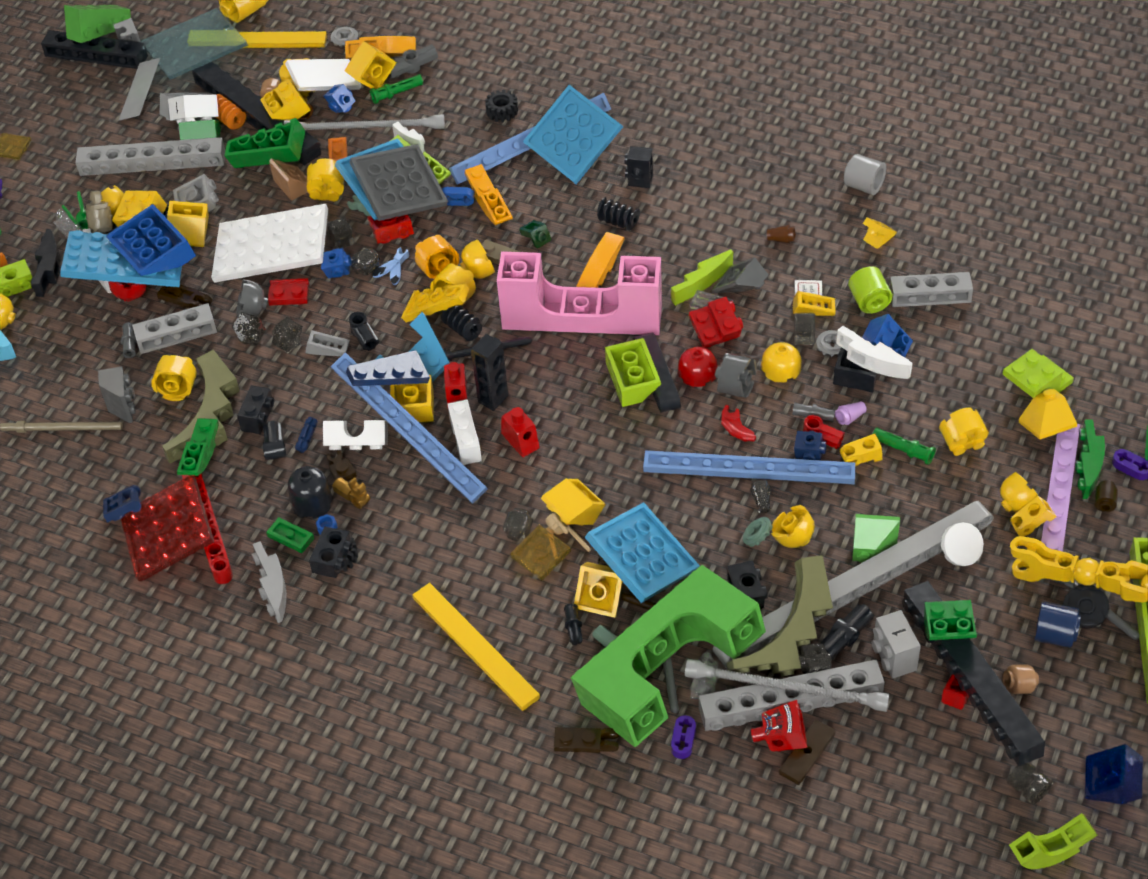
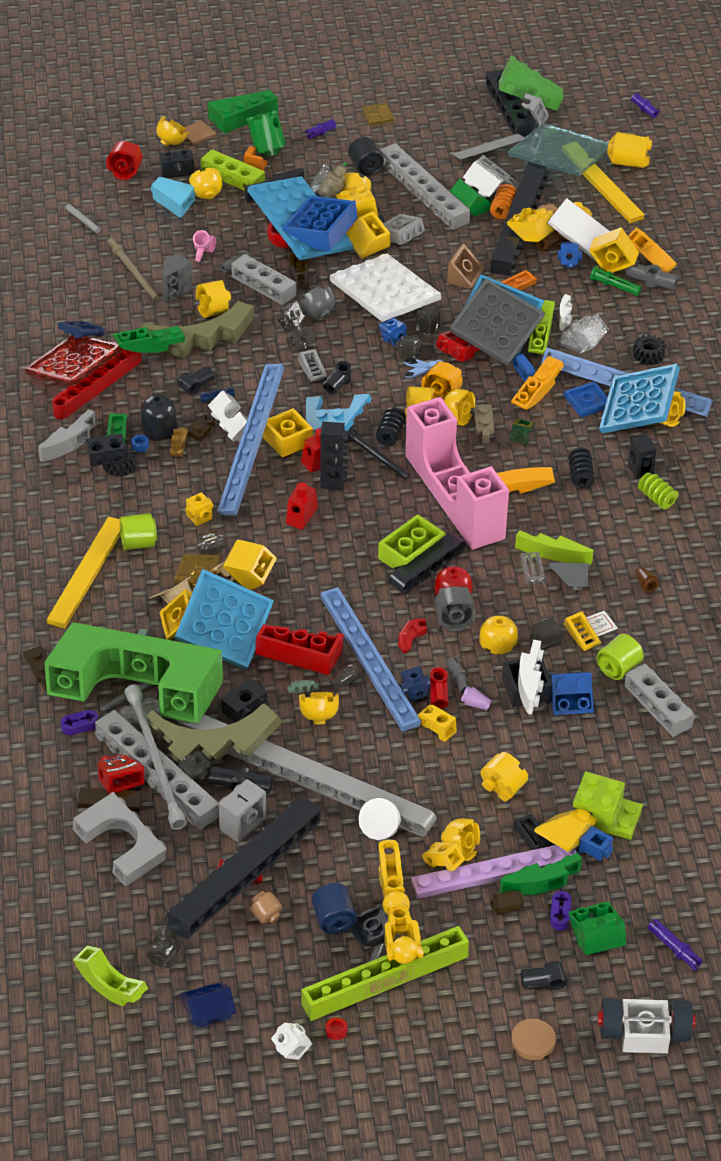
camera: 55 degrees right, 5 degrees down
green wedge [224,118,305,168] -> none
black brick [237,385,274,434] -> none
red plate [268,278,309,306] -> none
light grey hose [284,114,445,131] -> none
yellow brick [307,158,344,202] -> none
light grey gear [331,27,358,48] -> none
wing [346,350,430,386] -> none
yellow wing [401,284,469,323] -> none
white arch [448,400,482,465] -> none
black axle [564,603,583,646] -> none
red plate [688,297,743,348] -> none
light grey gear [816,330,841,357] -> none
slope [852,514,900,563] -> none
yellow slope [863,217,897,249] -> none
green pin [873,427,936,465] -> none
green slope [924,600,977,640] -> none
none -> light grey arch [73,792,166,887]
none -> lime piece [119,513,157,550]
none -> tan piece [149,577,192,604]
none -> yellow brick [185,492,213,526]
none -> bright pink piece [193,230,216,262]
none -> red wedge [255,625,344,675]
none -> black piece [348,137,384,175]
none -> black tile [513,813,552,850]
none -> clear slope [557,313,609,354]
none -> blue tile [564,382,608,418]
none -> blue brick [579,826,613,861]
none -> lime piece [638,473,679,509]

